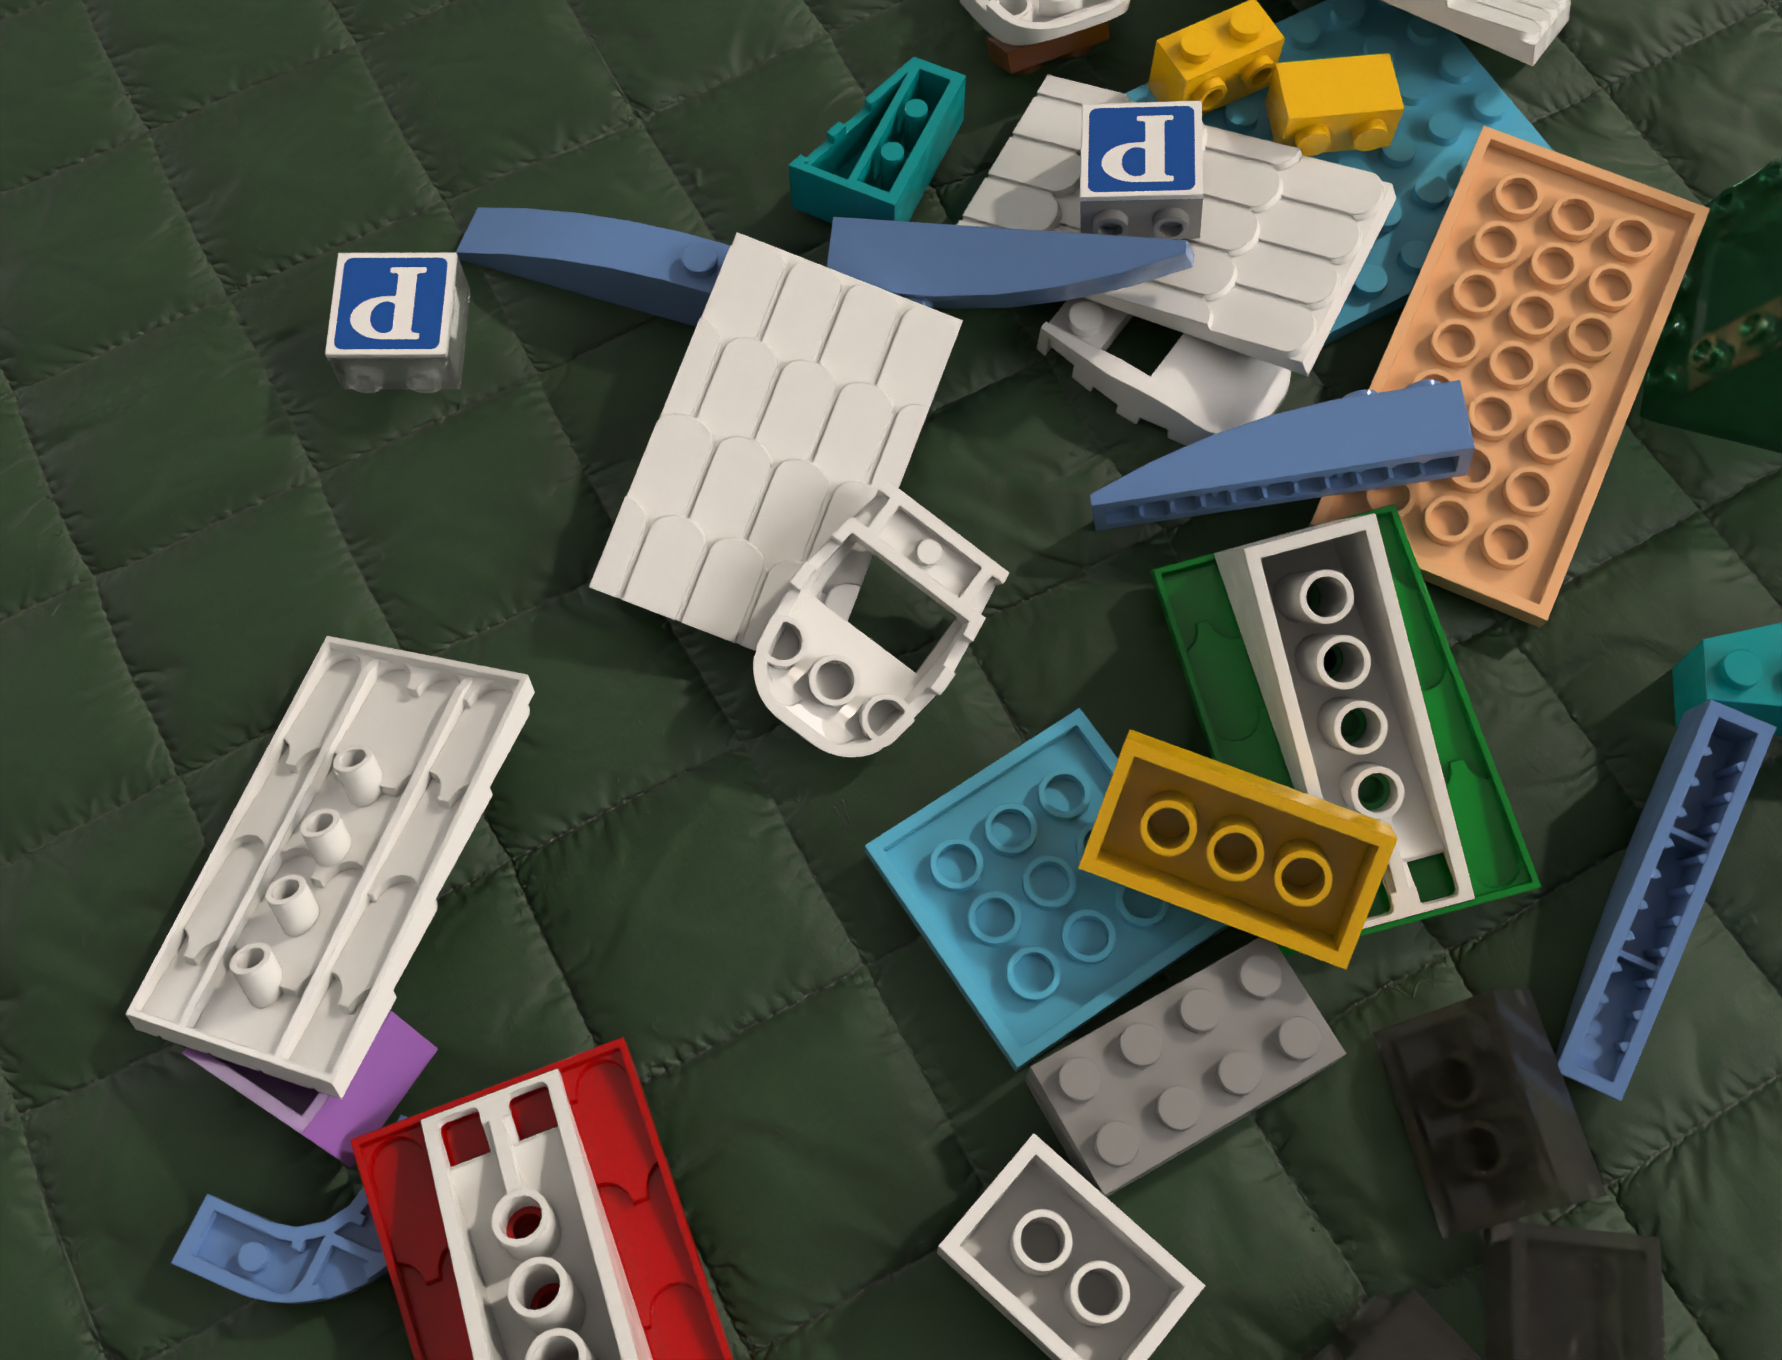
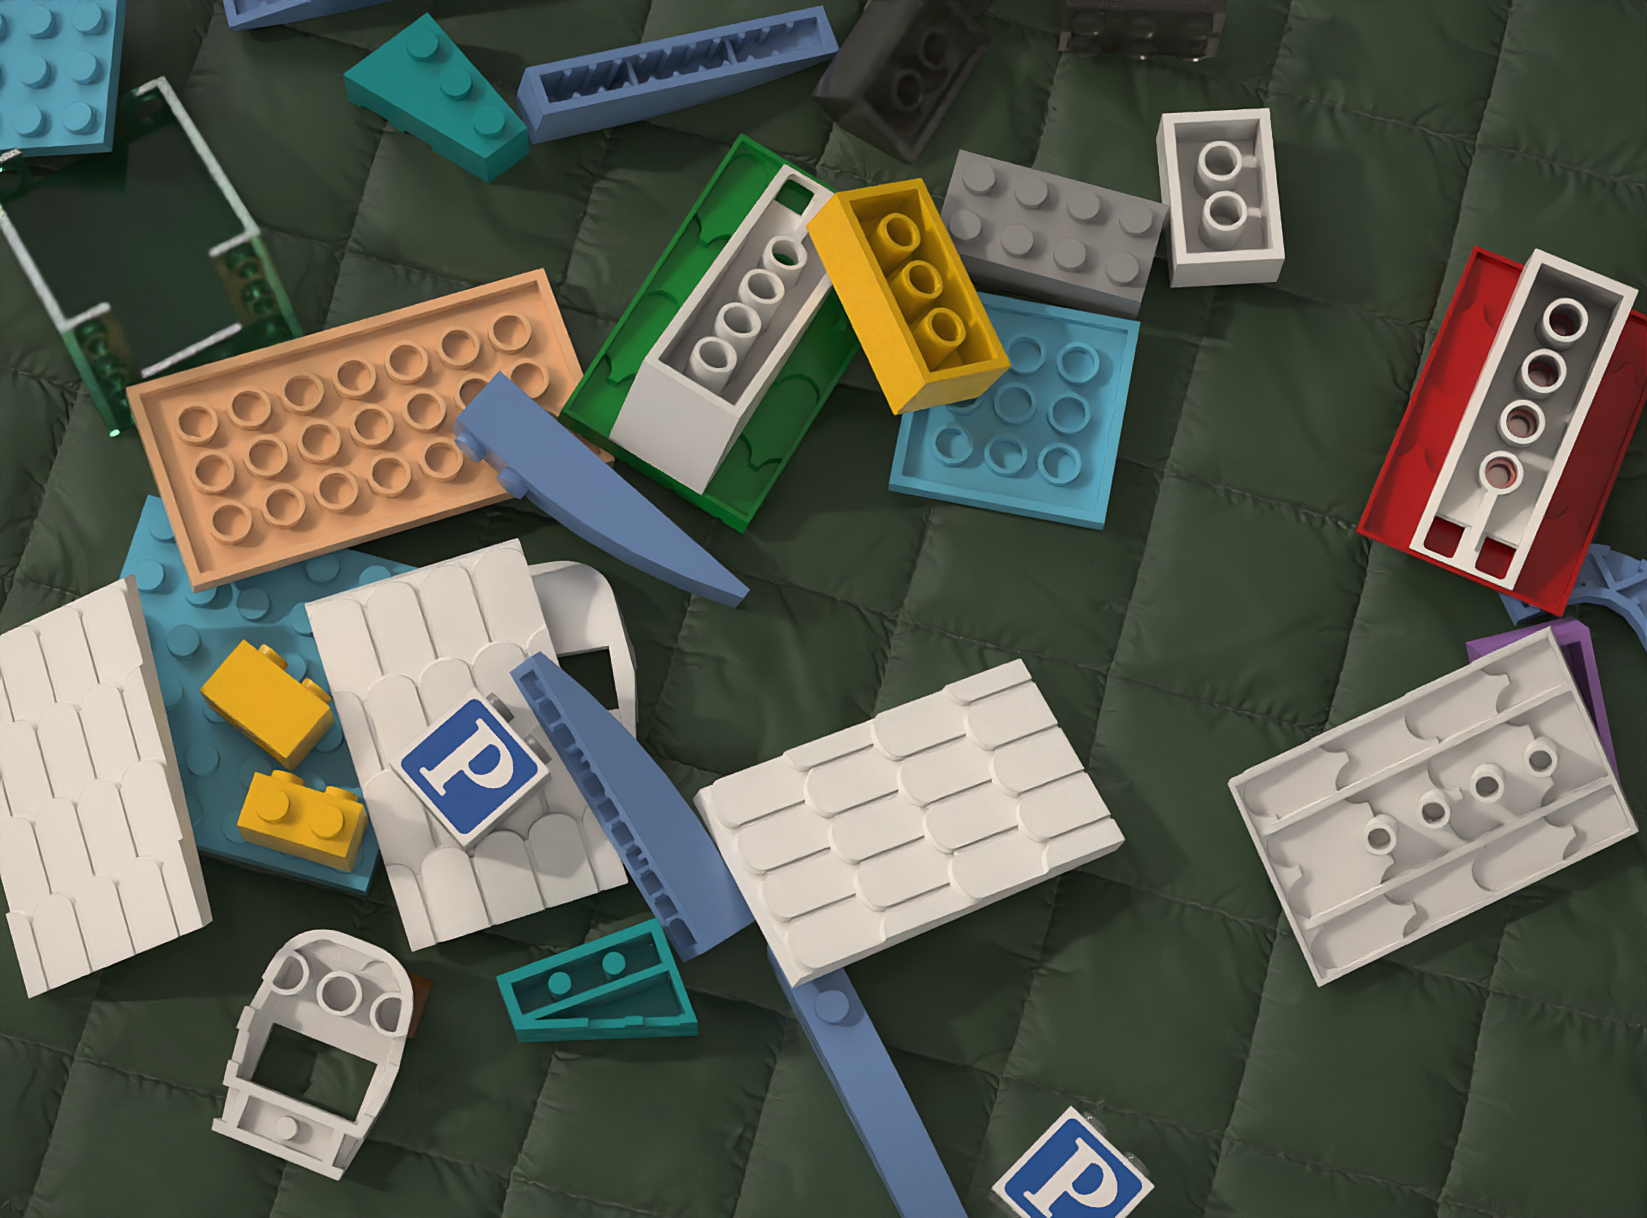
camera: 140 degrees left, 5 degrees up
white slope [753,480,1009,757] -> none

